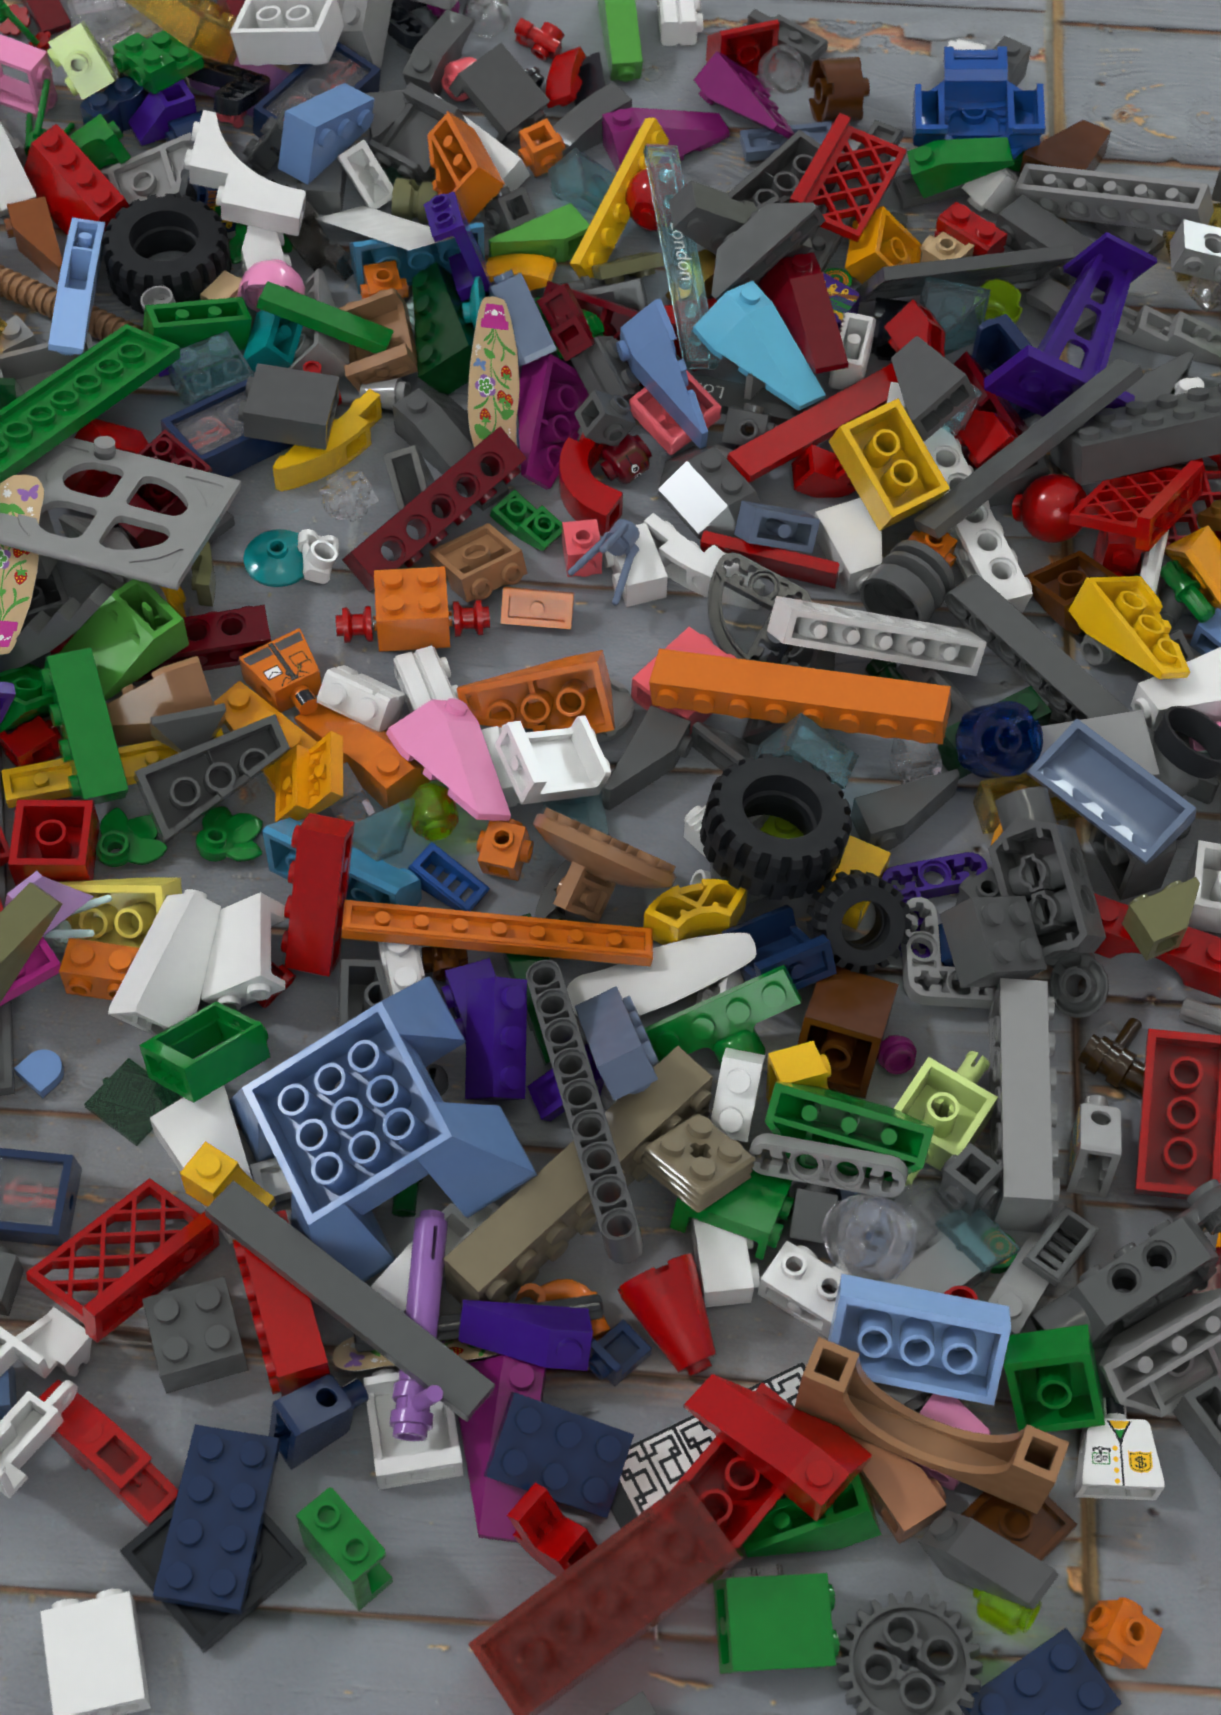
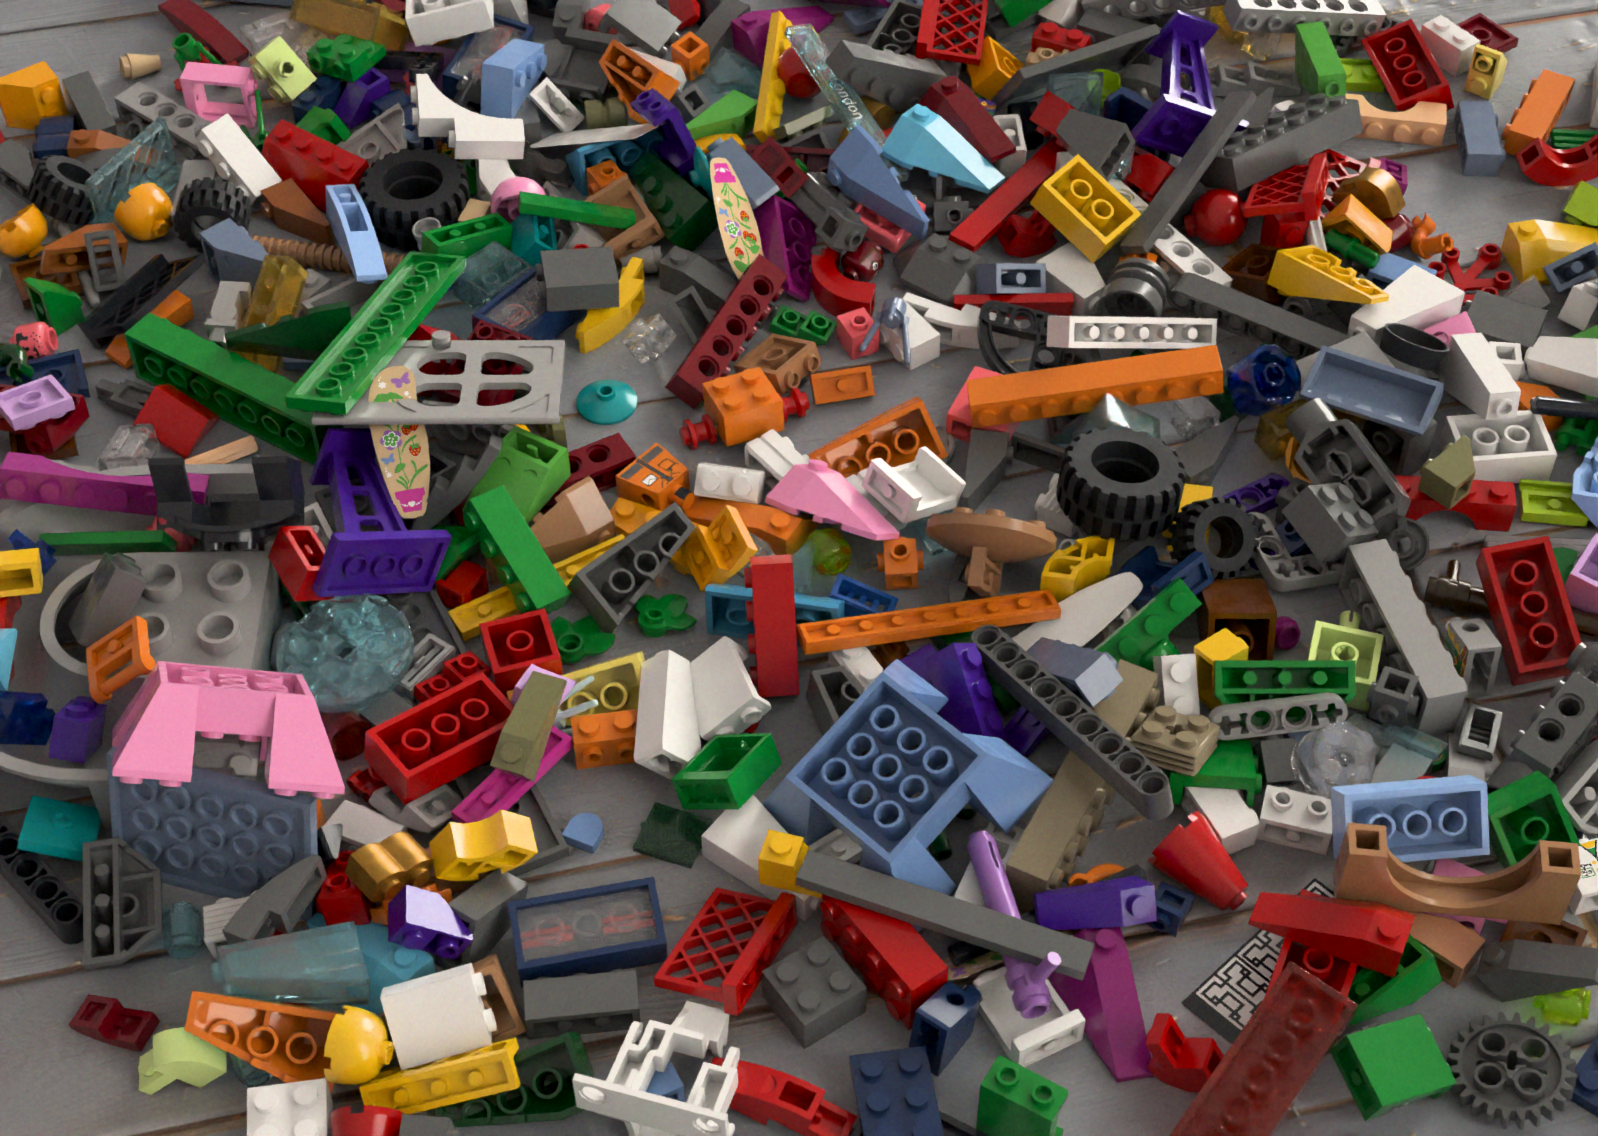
camera: 15 degrees left, 10 degrees down
dark grey slope [150,703,226,753] -> none
white plate [298,529,339,584] -> none
dark blue plate [483,1392,634,1518] -> none
dark grey wedge [712,203,826,301] -> none

